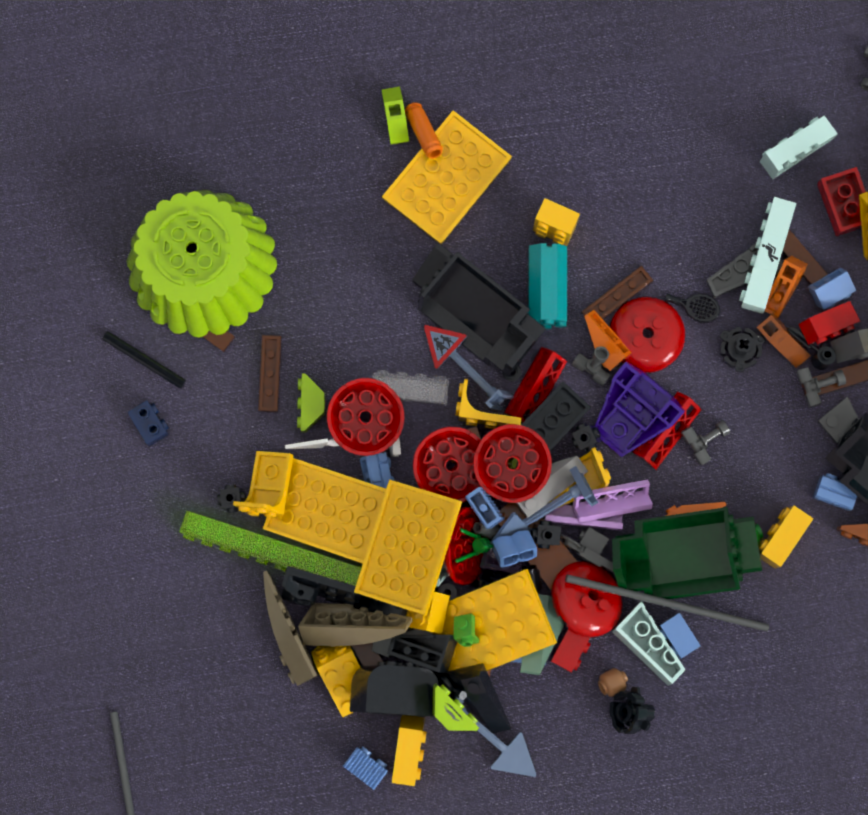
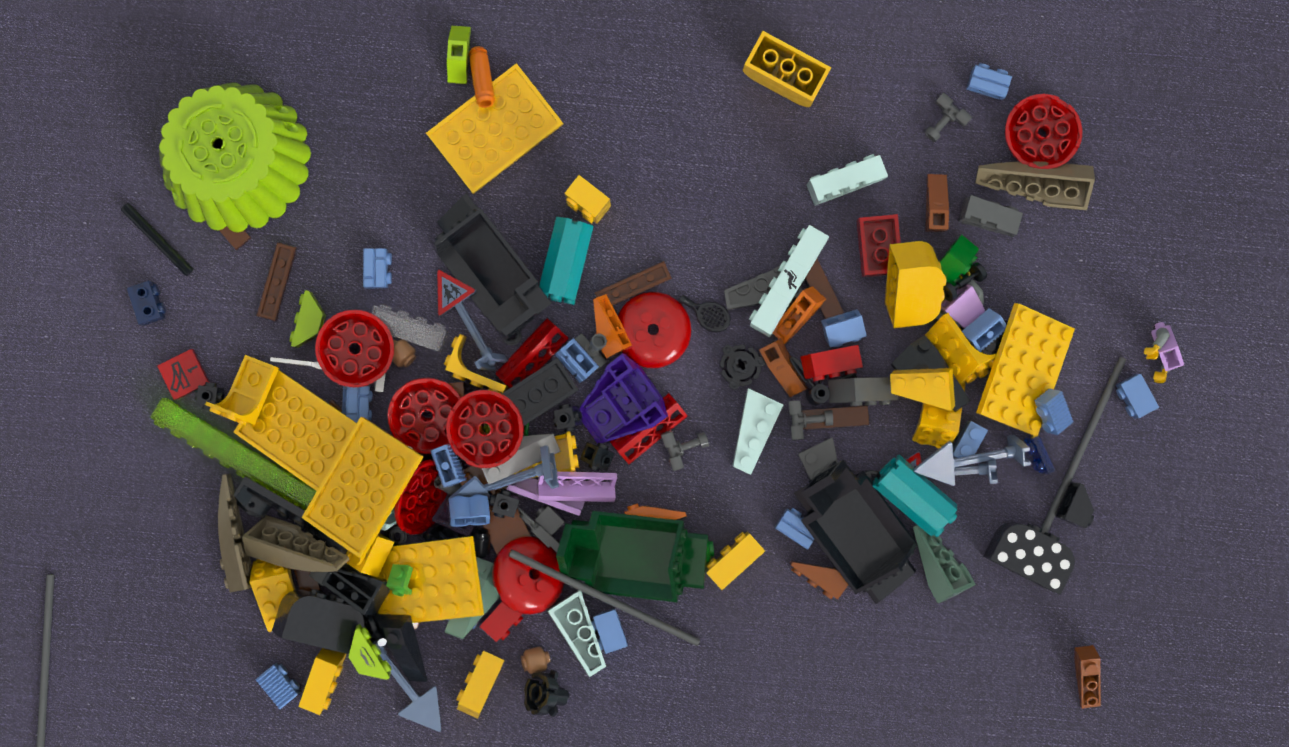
camera: 10 degrees right, 5 degrees up
green plant [455,528,493,563] -> none
none -> red tile [157,349,210,400]
none -> medium blue brick [363,249,392,289]
none -> medium nougat head [392,339,416,367]
none -> yellow wedge [456,651,504,719]
none -> medium blue brick [554,338,599,383]
none -> black brick [580,442,615,472]
none -> light aqua wedge [732,388,783,475]
none -> yellow brick [743,31,831,107]

